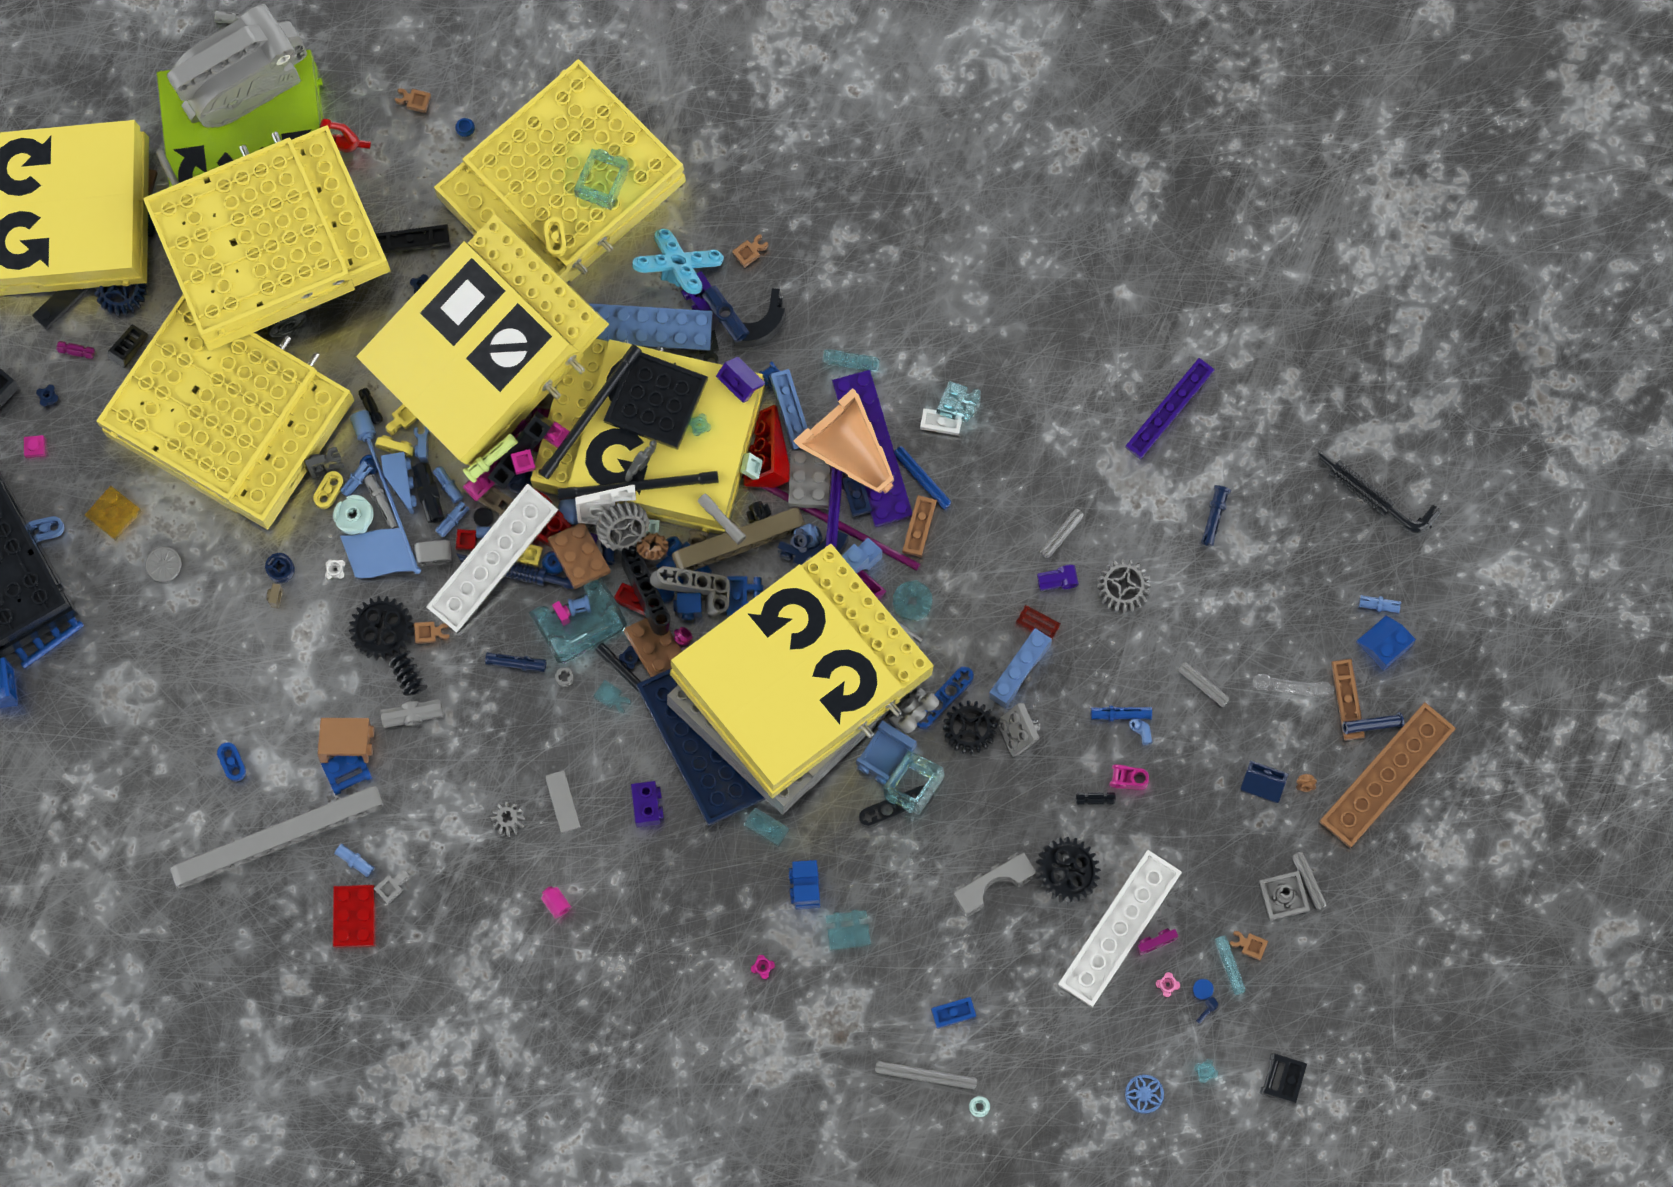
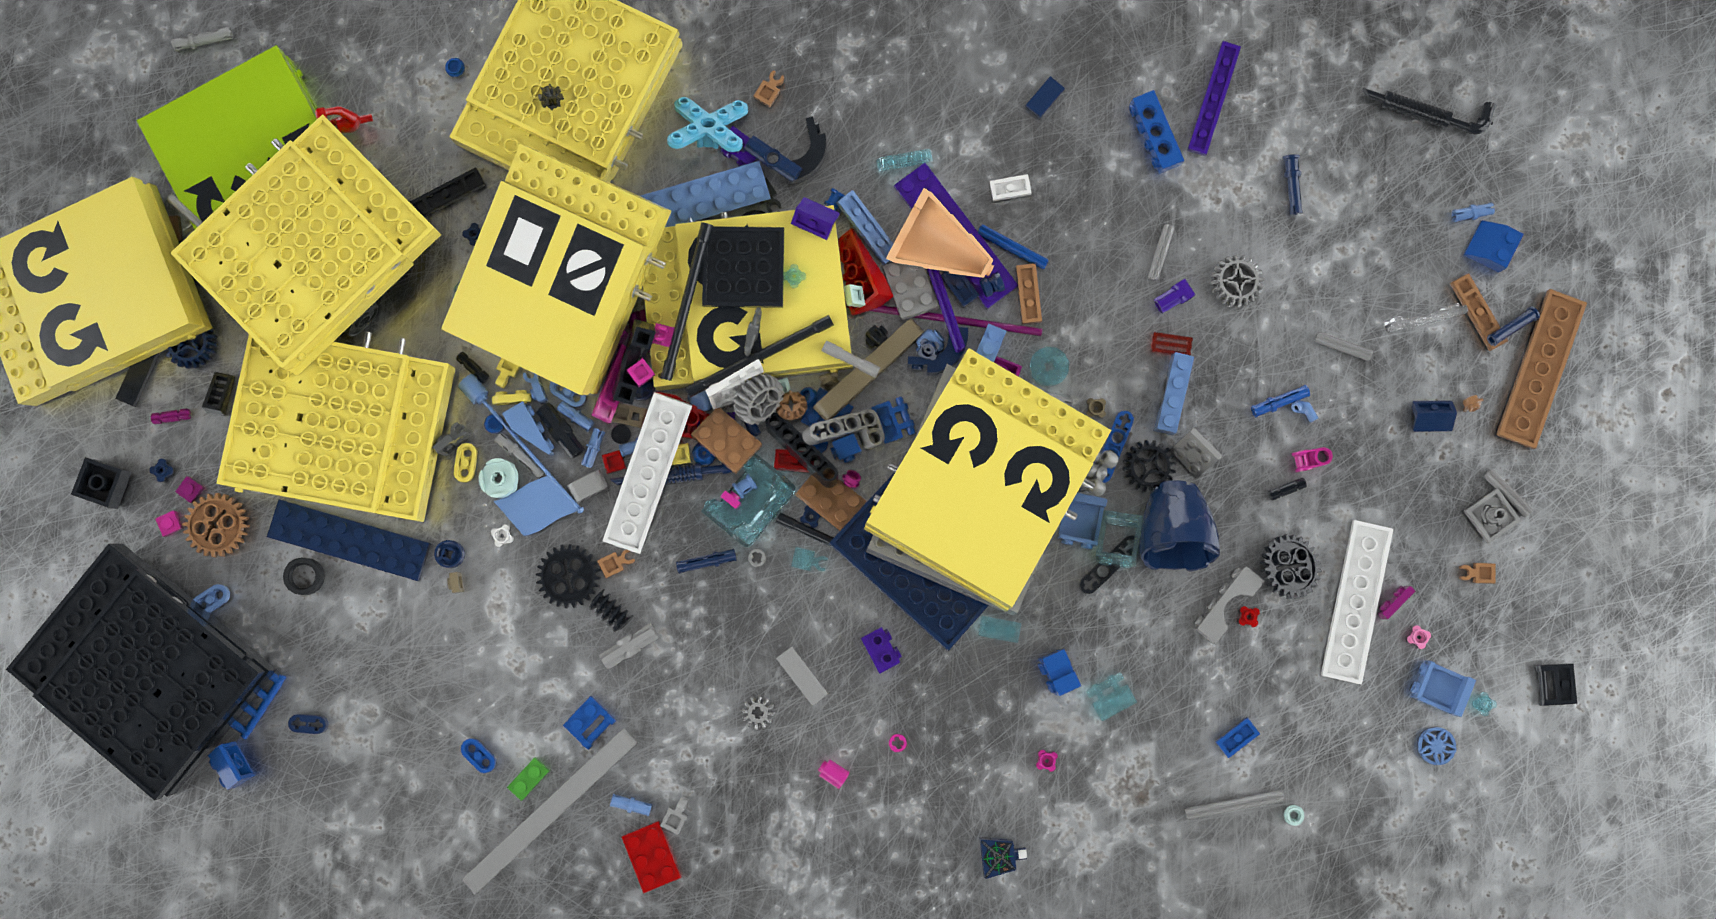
camera: 25 degrees left, 10 degrees up
clear yellow plate [85,486,141,541] -> none
light grey wheel [145,547,182,582] -> none
light grey piece [167,4,307,128] -> none
medium nougat panel [318,718,374,763] -> none
medium blue axle [340,460,373,497] -> none
medium nougat plate [395,88,431,113] -> none
yellowish green pin [463,433,518,483] -> none
light yellow plate [544,217,567,257] -> none
clear light blue window [574,149,630,210] -> none
clear light blue plate [936,381,981,422] -> none
blue tile [1193,979,1214,1000] -> none
dark blue hand [1196,997,1218,1024] -> none
clear light blue axle [1215,936,1246,995] -> none
none -> magenta plate [175,476,205,504]
none -> medium nougat gear [182,493,250,558]
none -> dark blue plate [267,499,431,581]
none -> black tyre [283,557,325,595]
none -> dark blue beam [288,714,329,734]
none -> bright green plate [507,757,550,801]
none -> black gear [538,84,564,110]
none -> medium blue plate [550,381,587,408]
none -> dark pink bush [889,734,907,752]
none -> dark blue wheel [979,272,1005,297]
none -> torso [979,837,1027,879]
none -> dark blue tile [1025,76,1065,119]
none -> dark tan plate [1086,398,1106,418]
none -> blue brick [1129,90,1184,174]
none -> dark blue piece [1140,480,1220,572]
none -> red plate [1238,606,1260,627]
none -> medium blue panel [1411,660,1476,717]

